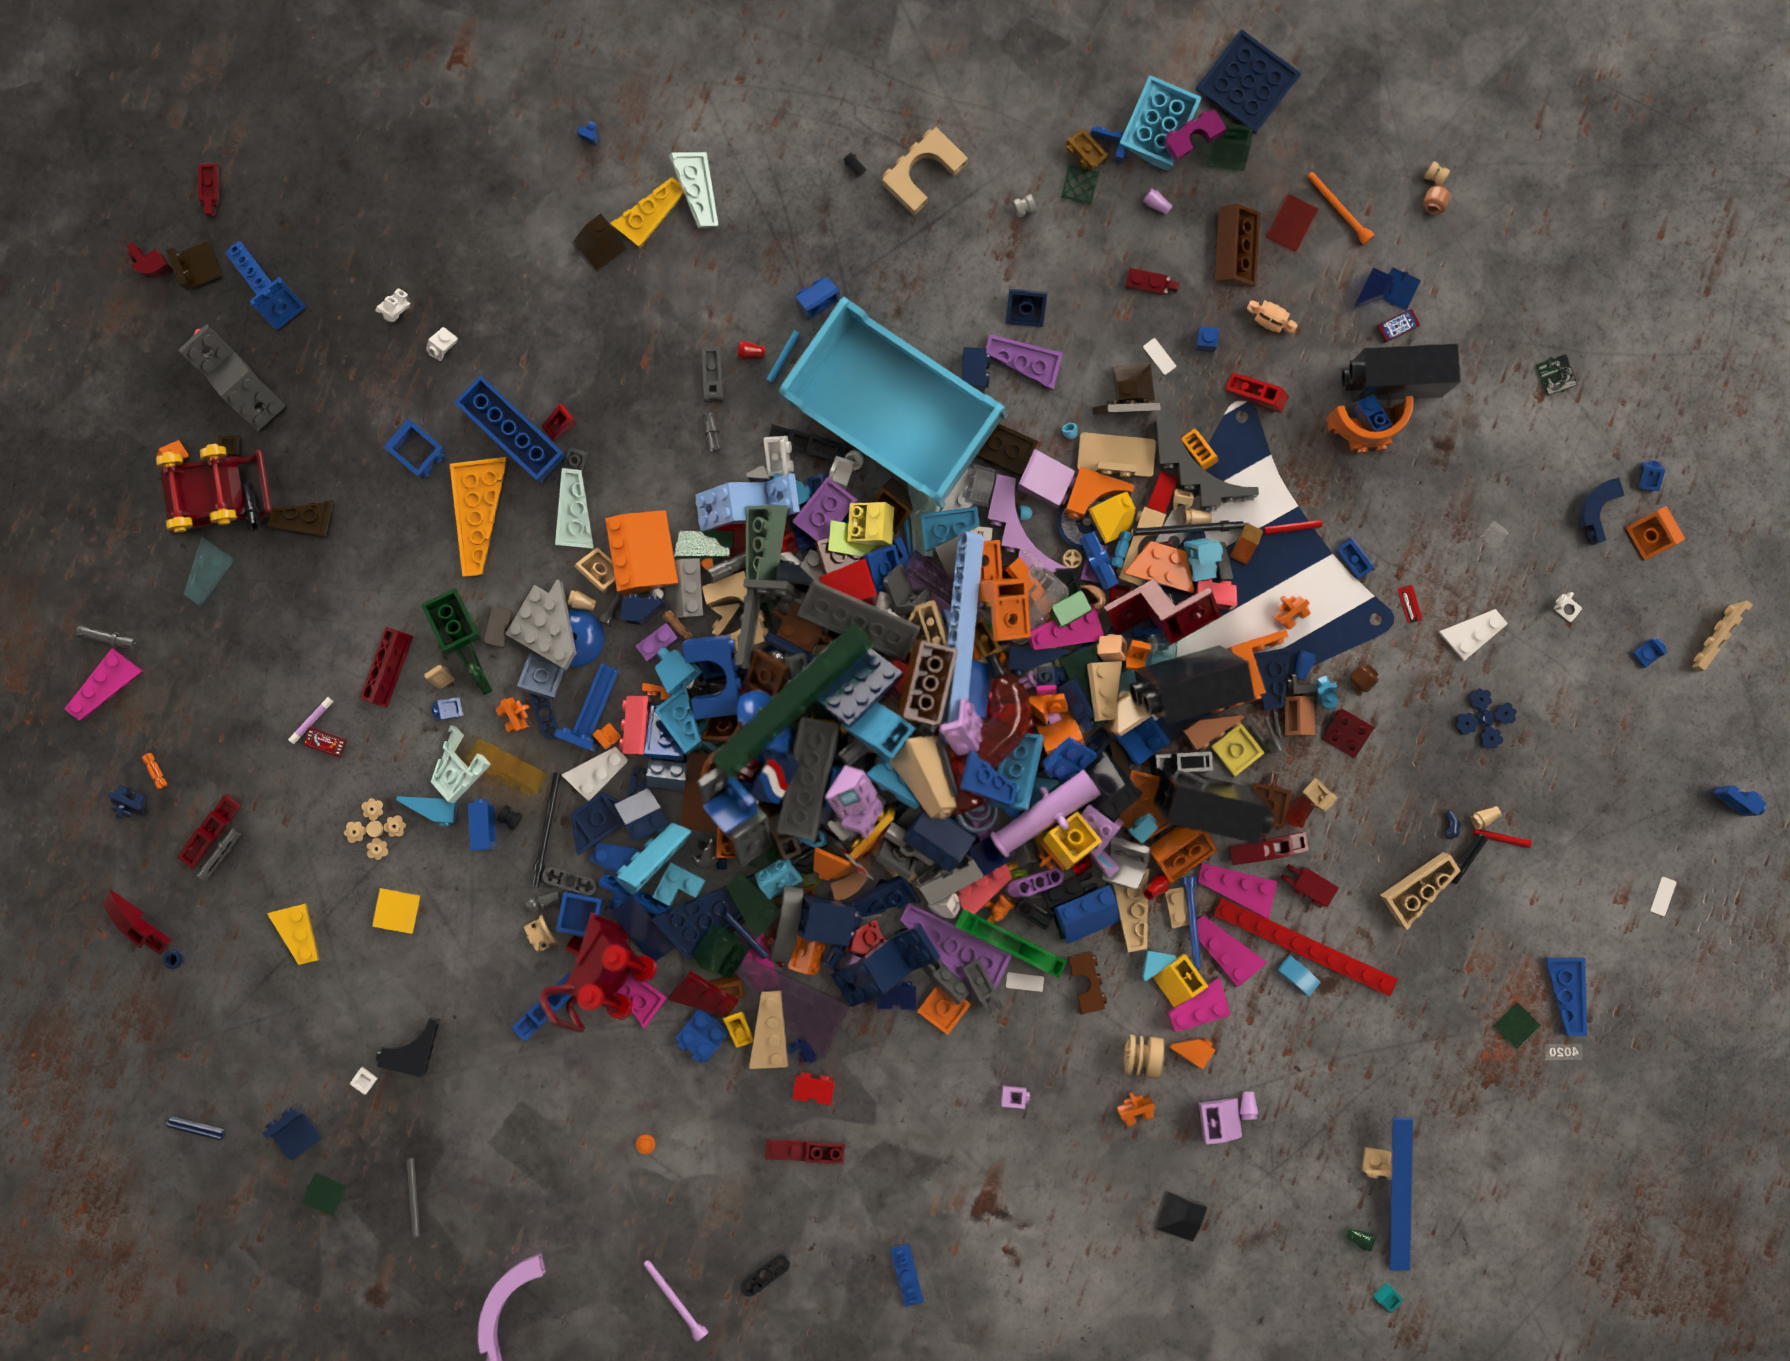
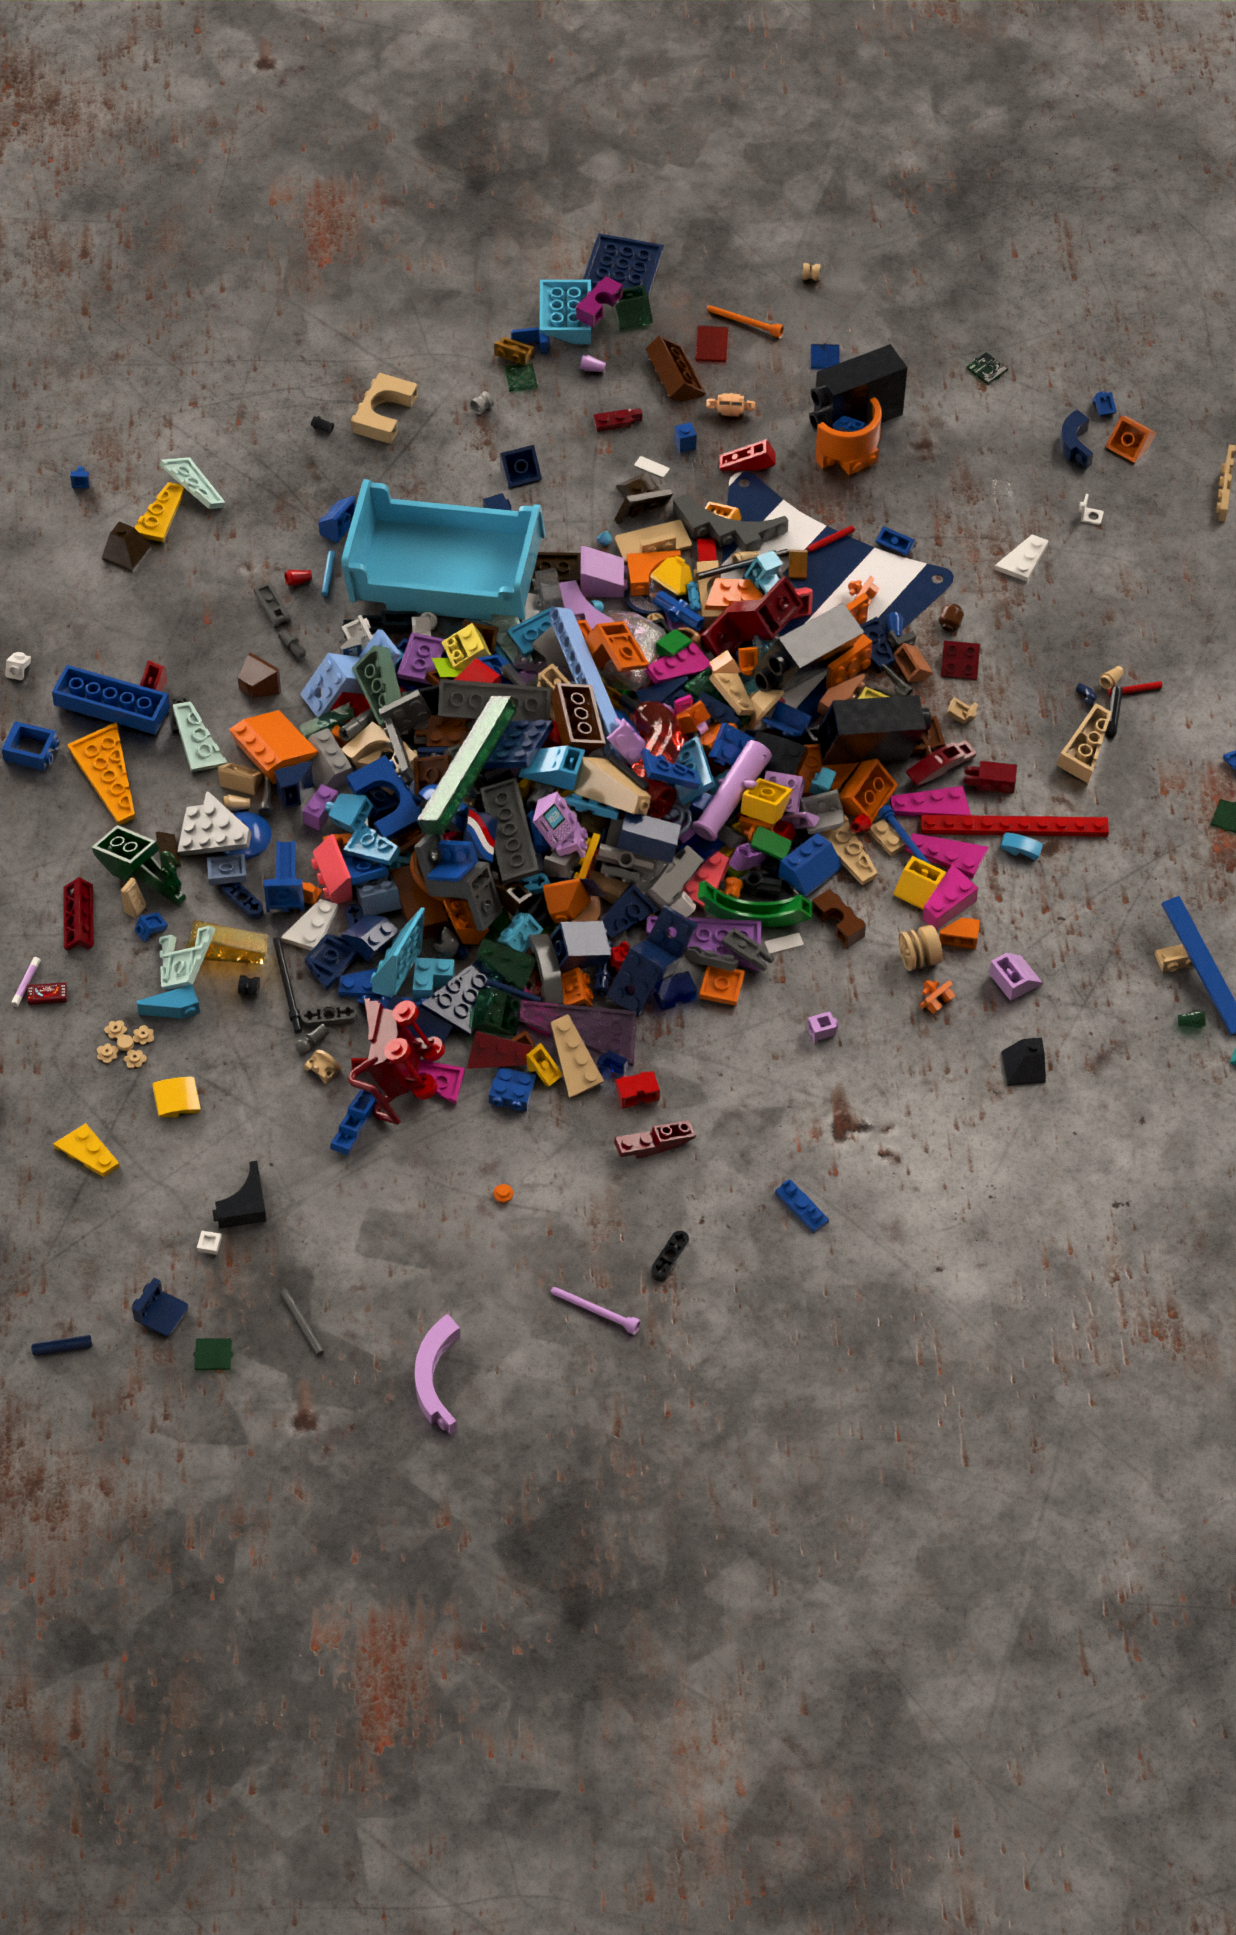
camera: 25 degrees left, 30 degrees down
blue window [468,799,496,850] -> none
orange hips [496,697,530,733] -> none
blue piece [556,892,605,936] -> none
medium nougat axle [662,610,692,642] -> none
medium lavender wing [986,334,1063,391] -> none
medium azure slope [1142,950,1177,981] -> none
tan tile [1173,488,1194,510] -> none
lavender cone [1240,1092,1259,1120] -> none
clear red bracket [1286,794,1315,829] -> none
dark azure hips [1315,676,1338,710] -> none
clear blue slope [1355,267,1395,307] -> none
sticker [1398,585,1422,624] -> none
nougat head [1423,186,1451,215] -> none
dark blue plant [1456,688,1517,749] -> none
blue bracket [1632,637,1668,668] -> none
none -> reddish brown slope [238,653,281,697]
none -> green slope [750,826,792,860]

